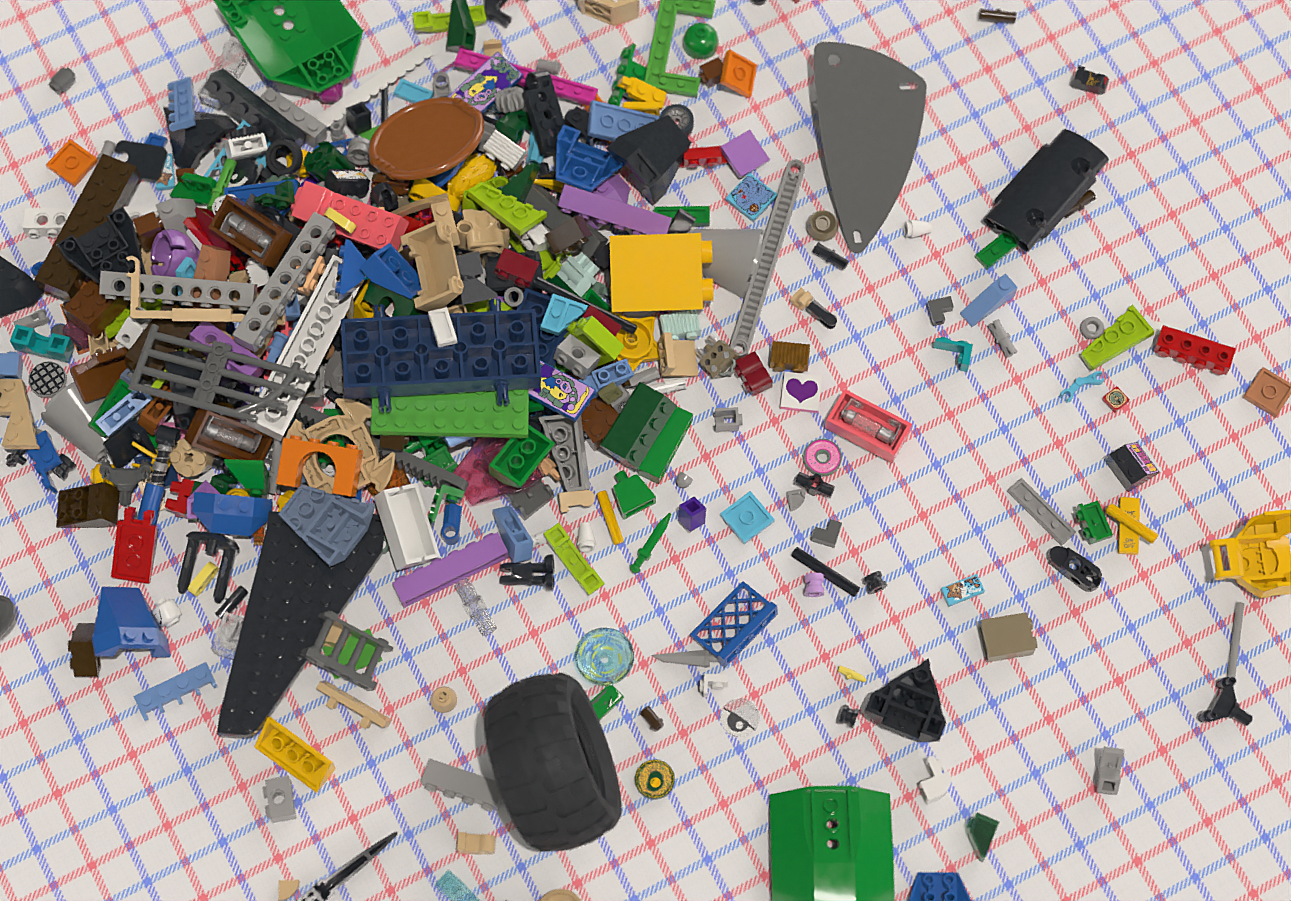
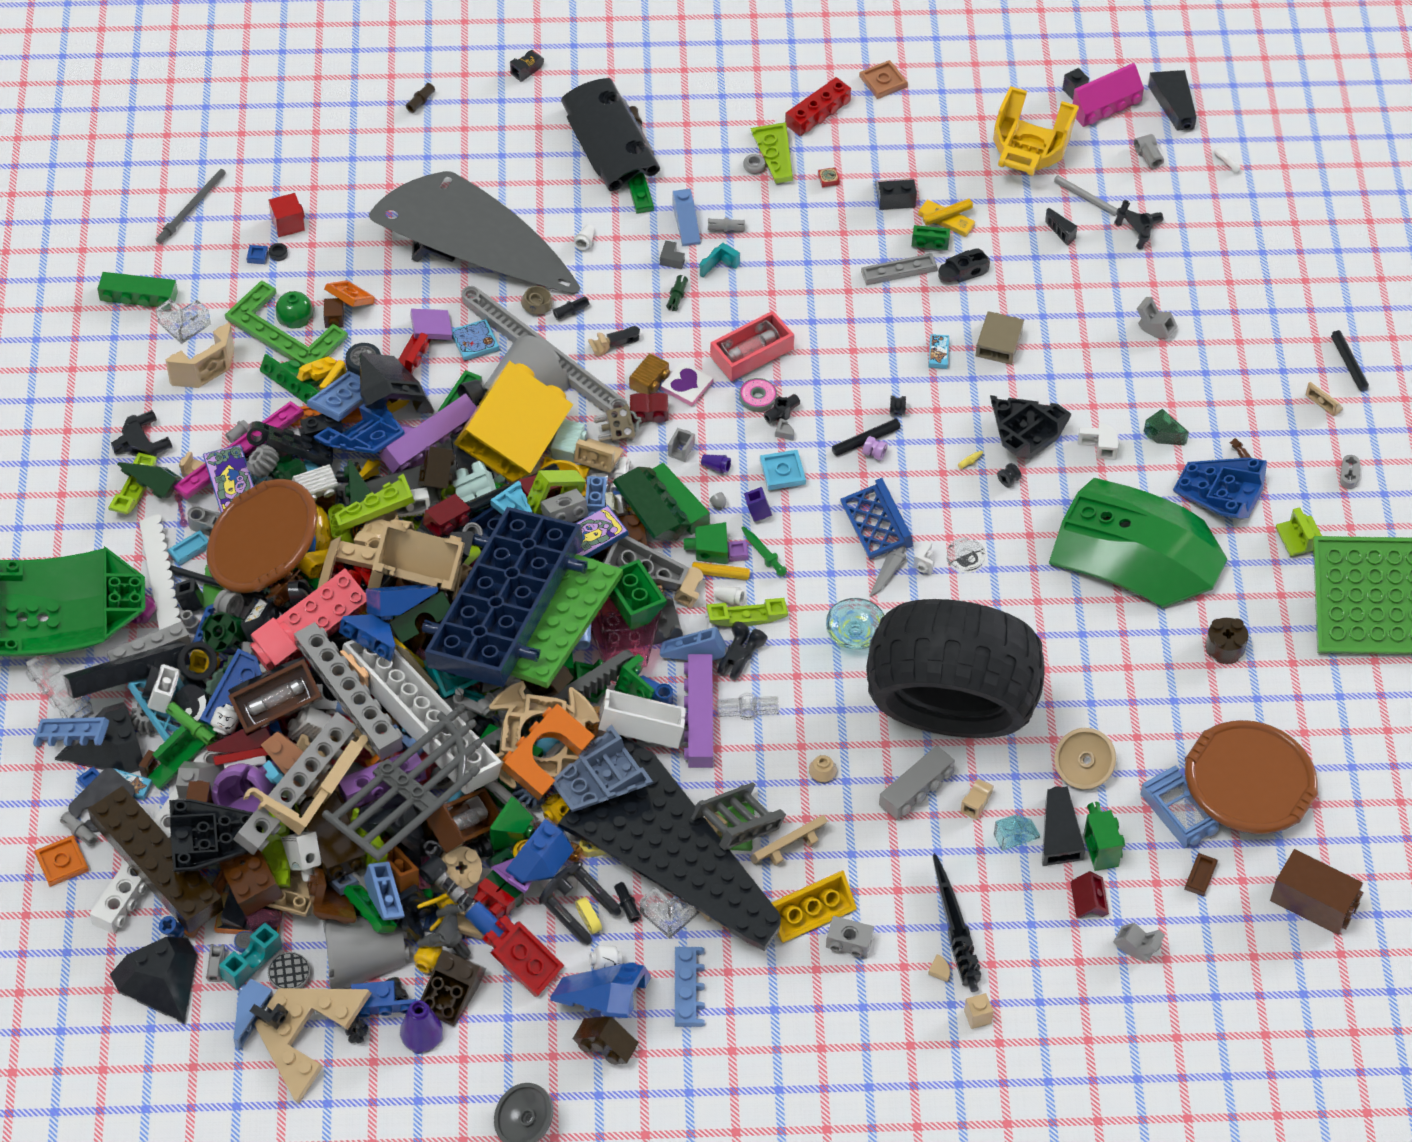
camera: 65 degrees left, 15 degrees down
dark green bracket [254,180,295,210] -> none
light yellow beam [323,207,357,234] -> none
white tile [428,307,457,348] -> none
dark grey piece [811,519,842,548] -> none
medium azure piece [1060,371,1105,403] -> none
none -> dark purple cone [400,1000,443,1054]
none -> dark green pin [666,275,688,311]
none -> dark purple cone [701,454,731,474]
none -> medium lavender tile [727,540,749,562]
none -> black slope [1045,208,1078,245]

